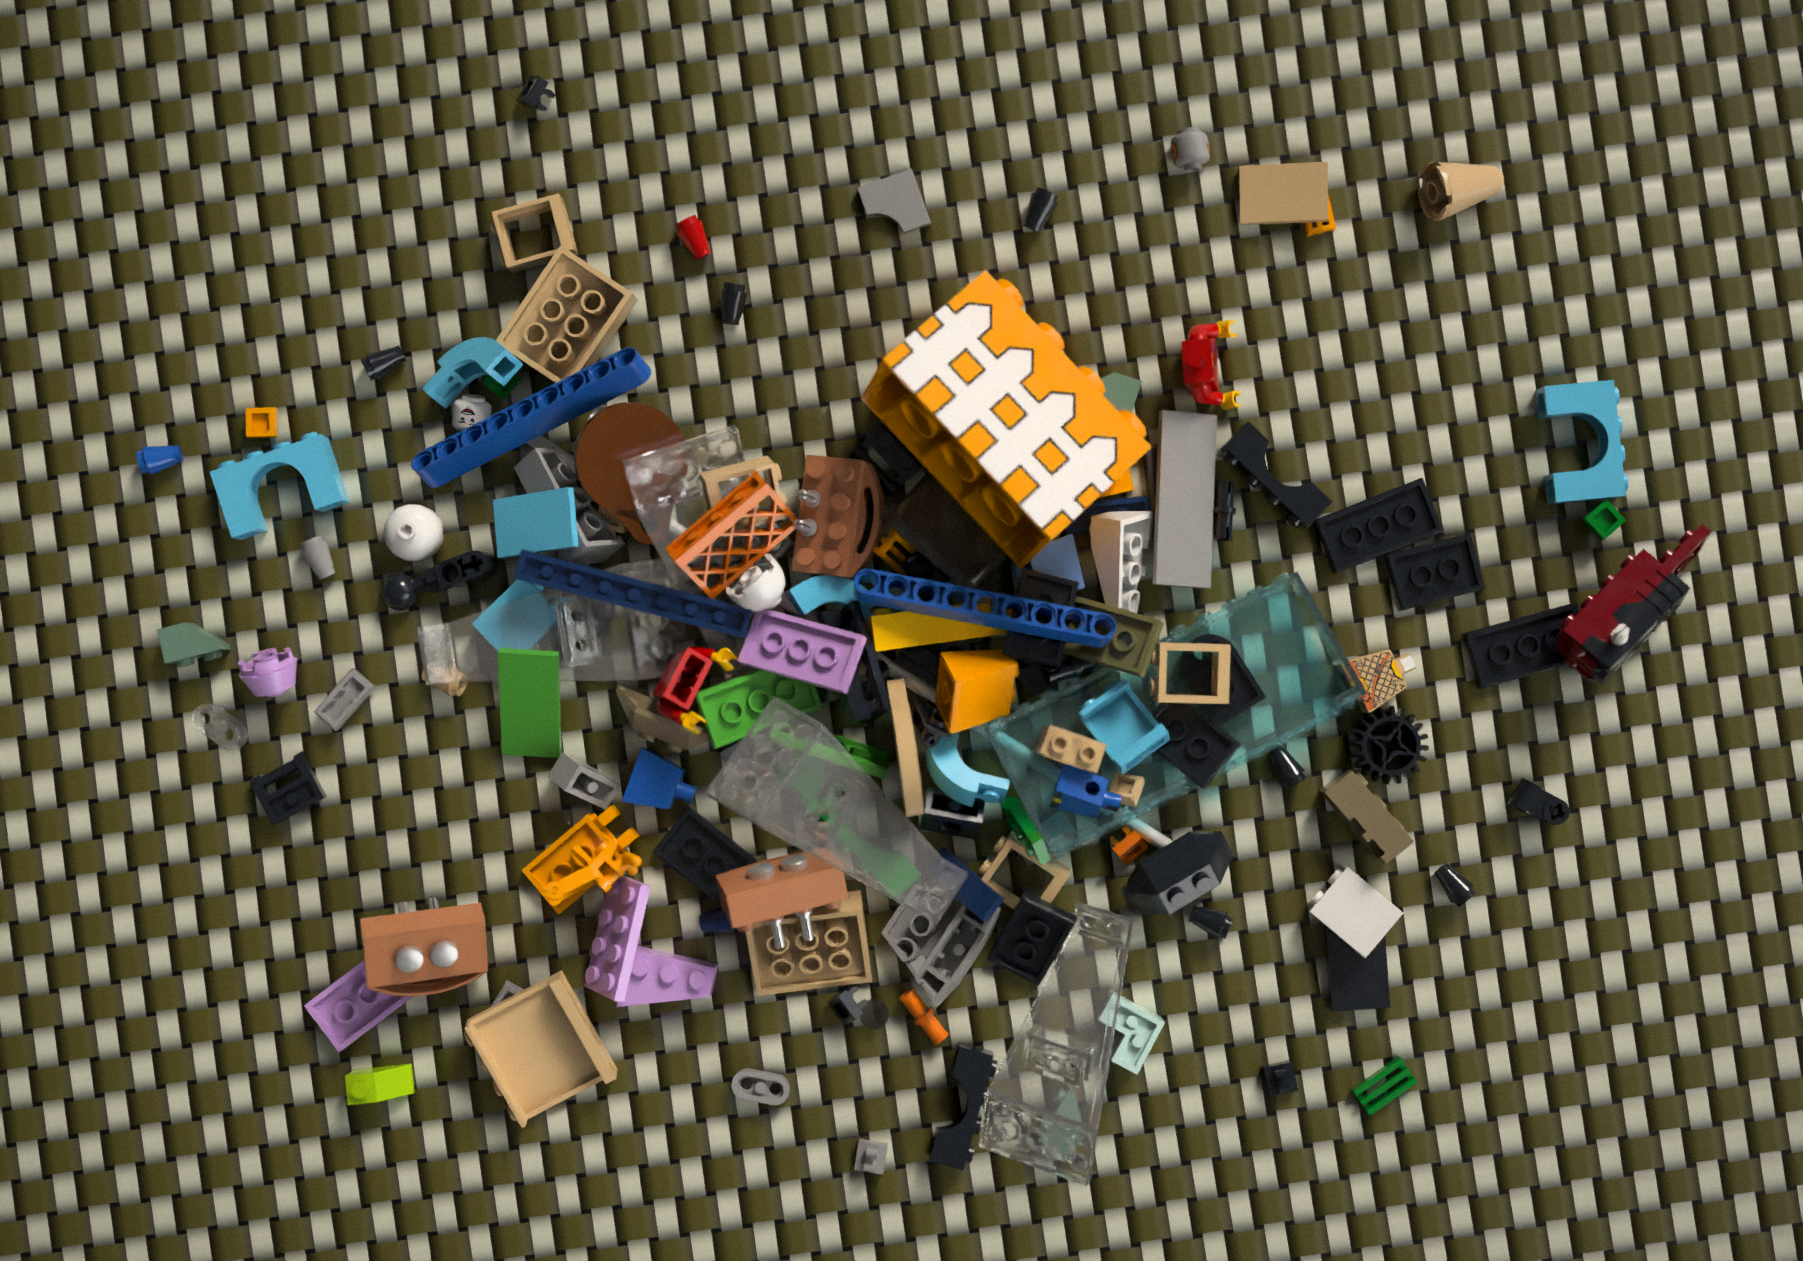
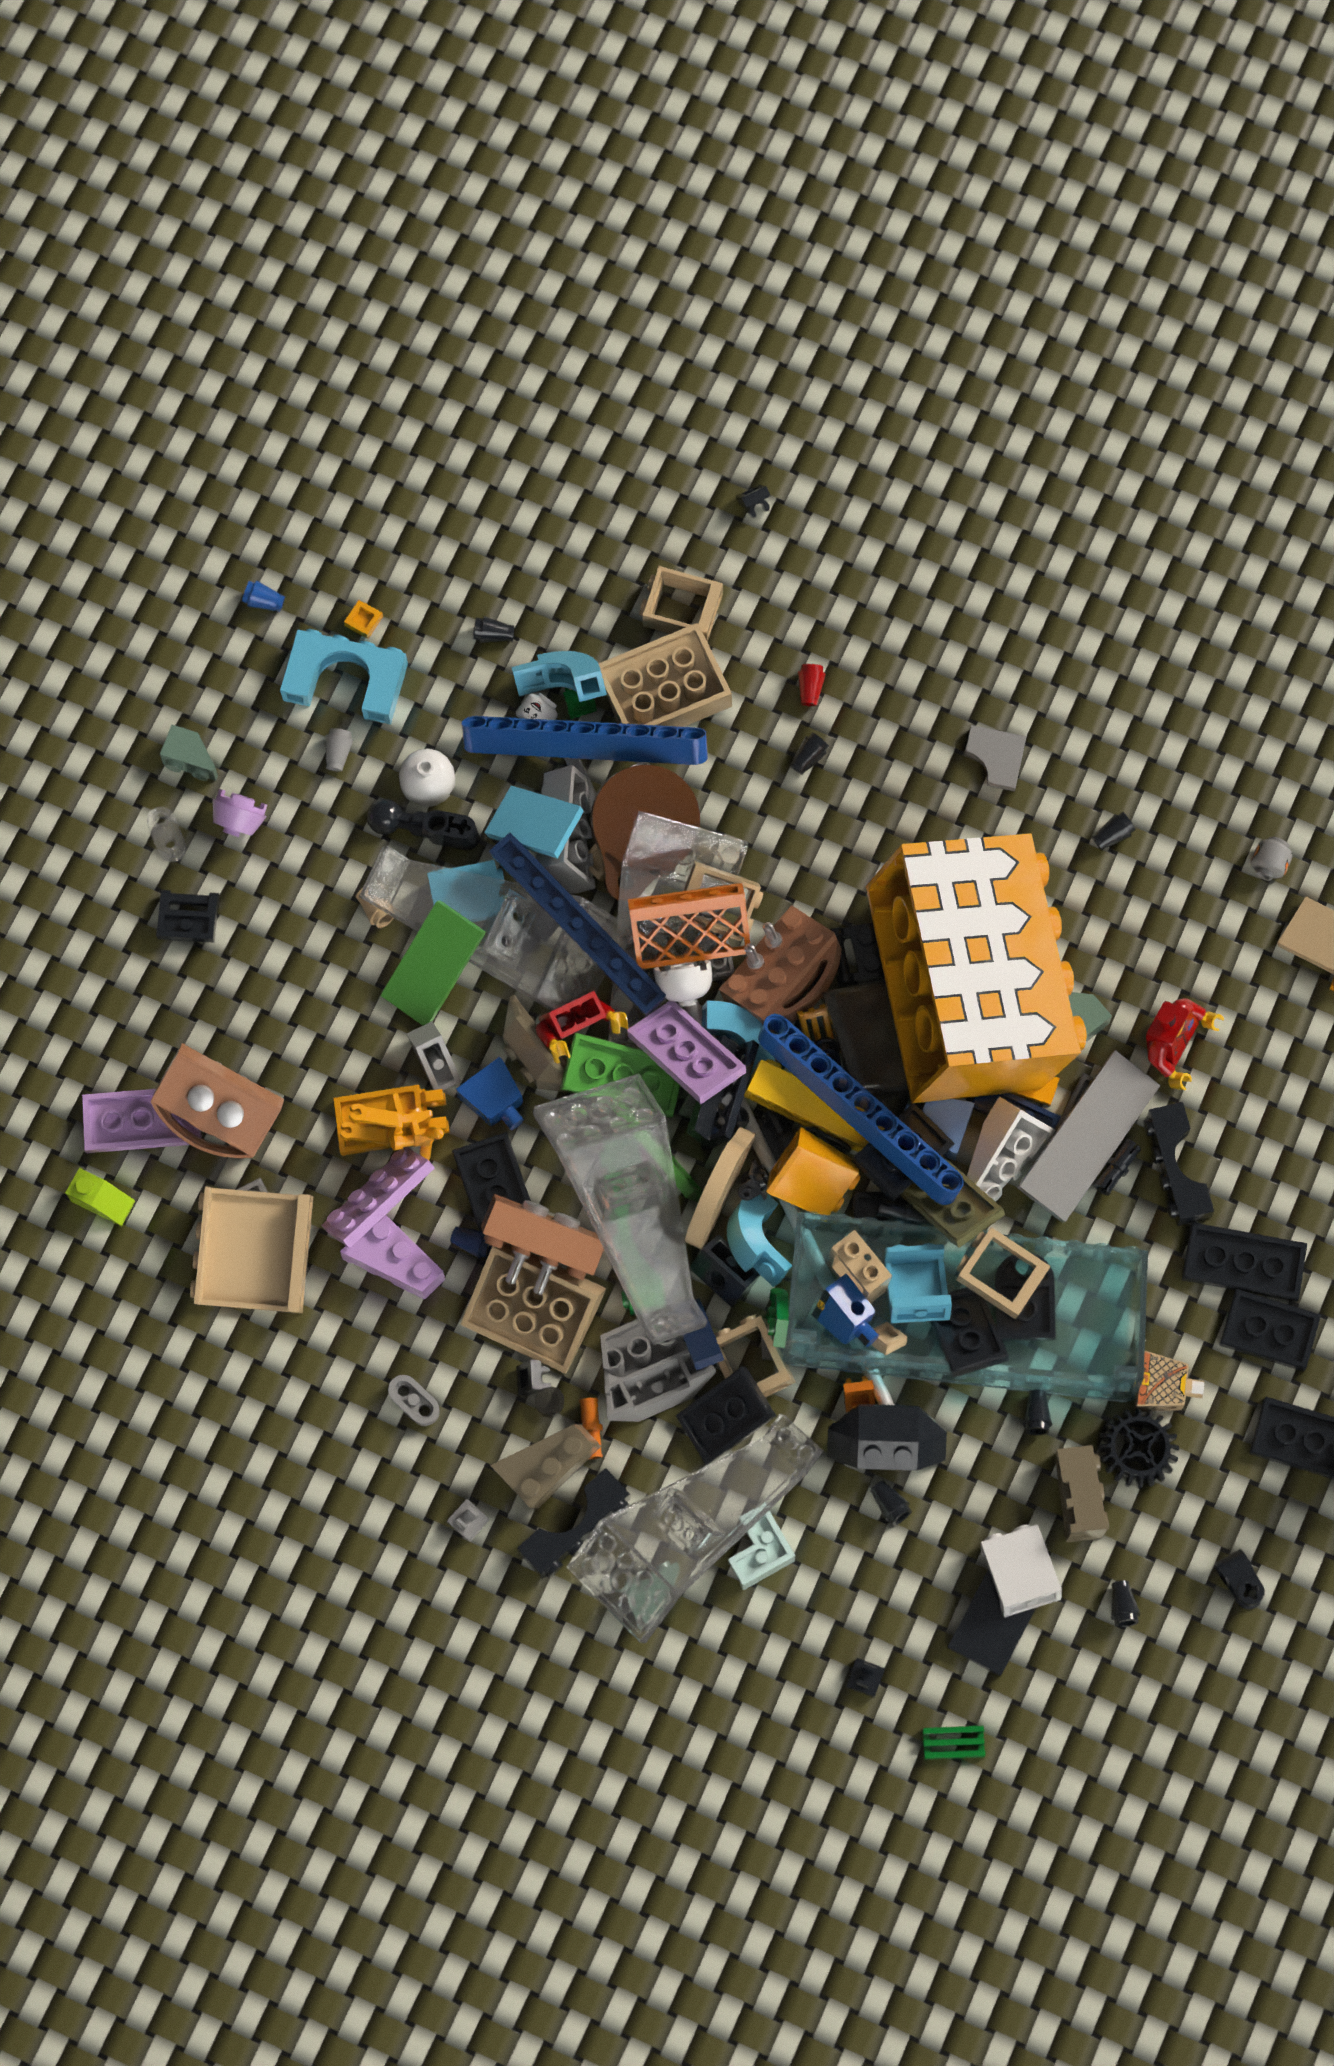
camera: 30 degrees right, 15 degrees down
light grey plate [314,668,376,731] -> none
none -> dark tan wedge [490,1424,601,1509]

